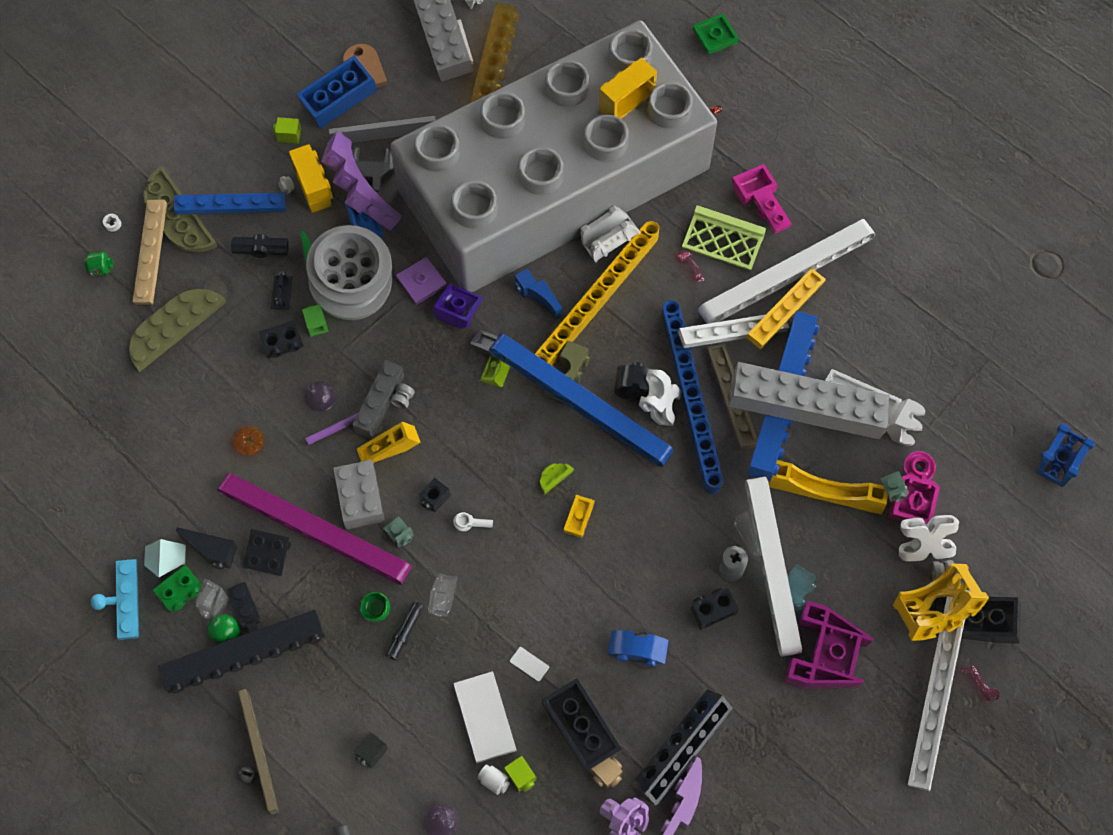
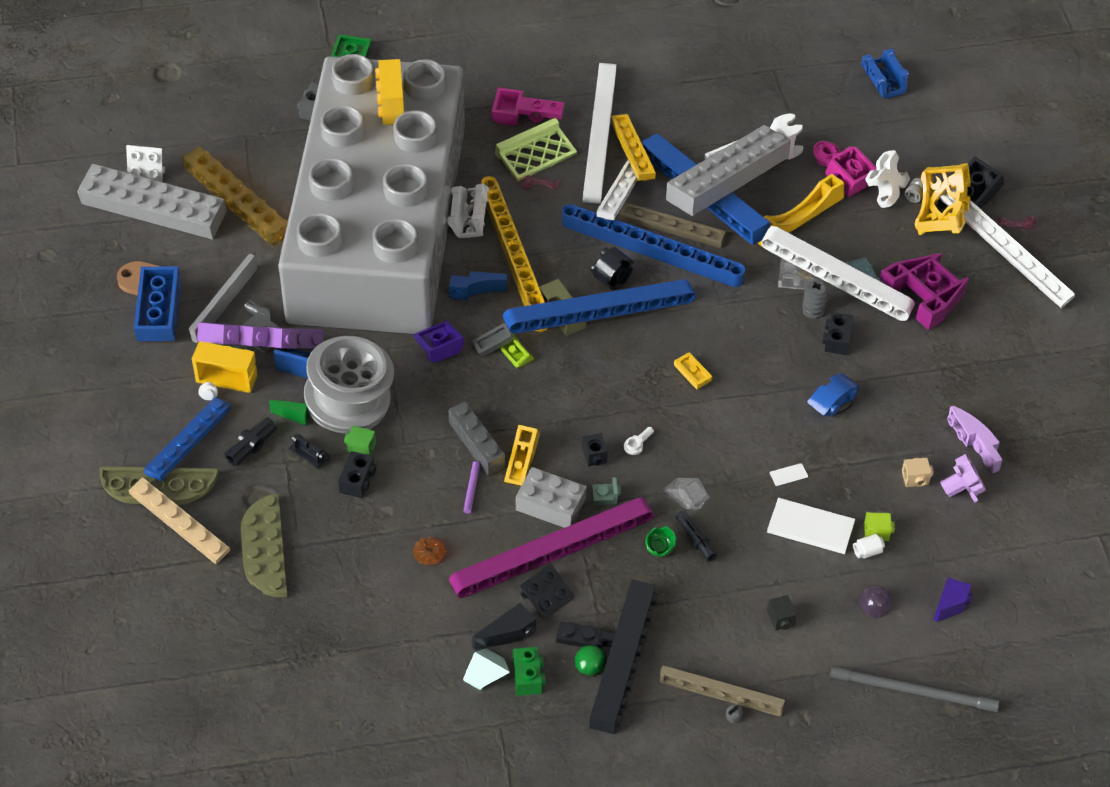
camera: 55 degrees left, 15 degrees down
green head [84,251,113,276] -> none
medium azure plate [90,559,139,640] -> none
white bush [103,214,121,232] -> none
clear slope [195,578,230,619] -> none
lime brick [273,117,301,144] -> none
clear purple piece [305,381,336,411] -> none
light grey wheel [390,383,415,409] -> none
medium lavender plate [396,257,447,305] -> none
lime tile [540,463,574,495] -> none
black slope [542,678,622,772] -> none
black brick [630,689,733,806] -> none
white piece [639,370,682,426] -> none
sand green bracket [880,471,909,502] -> none

